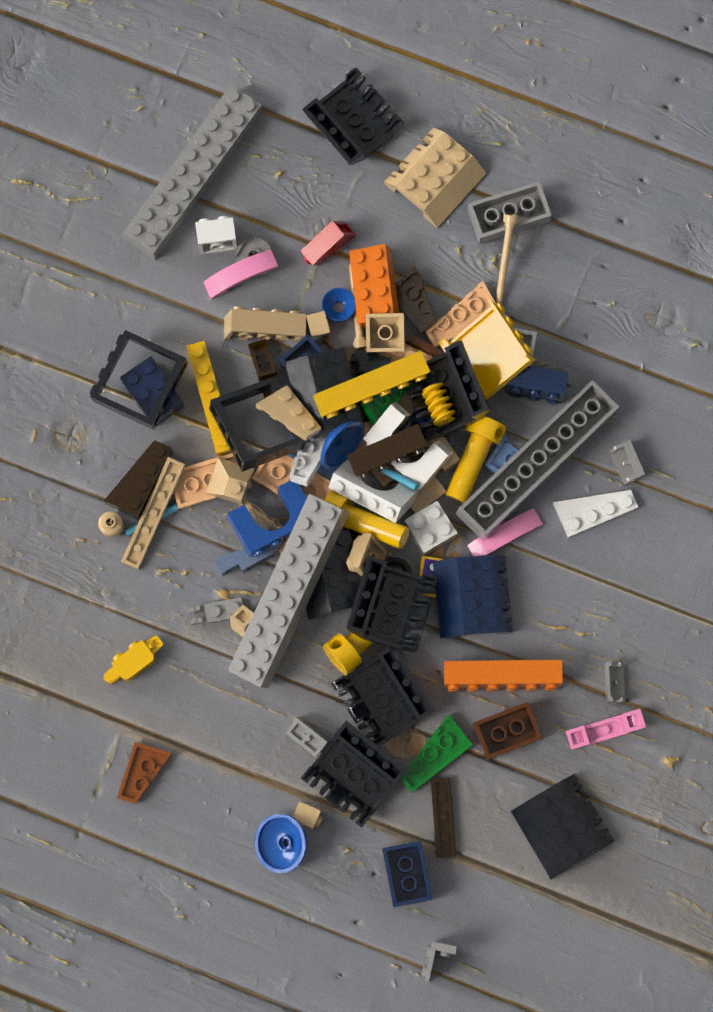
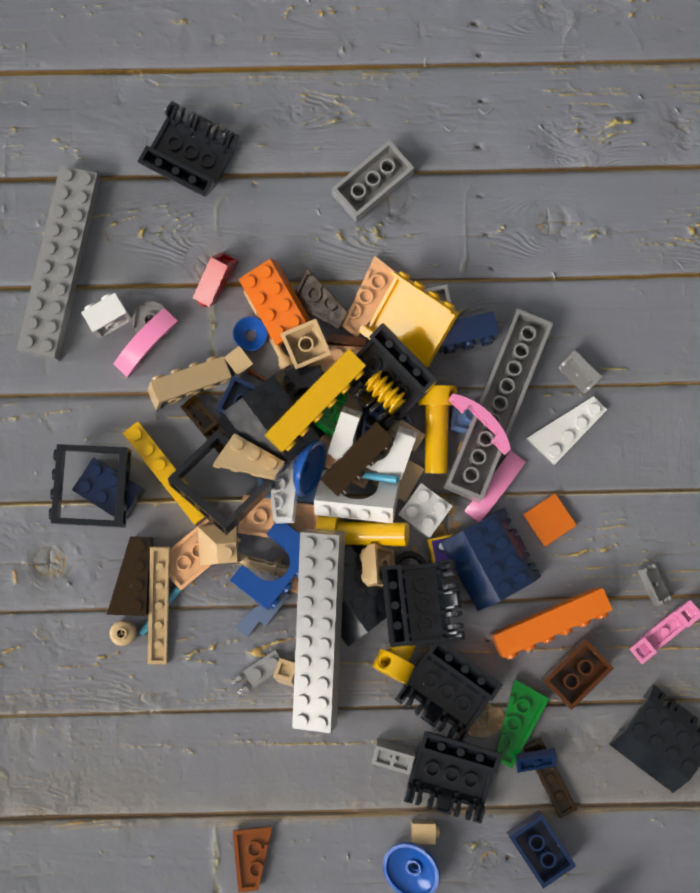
camera: 25 degrees left, 5 degrees up
yellow hinge [103,635,164,685] -> none
tan slope [384,128,486,228] -> none
tan piece [495,214,519,304] -> none
none -> bright pink slope [448,394,511,455]
none -> dark blue plate [515,748,556,773]
none -> orange tile [523,493,577,547]

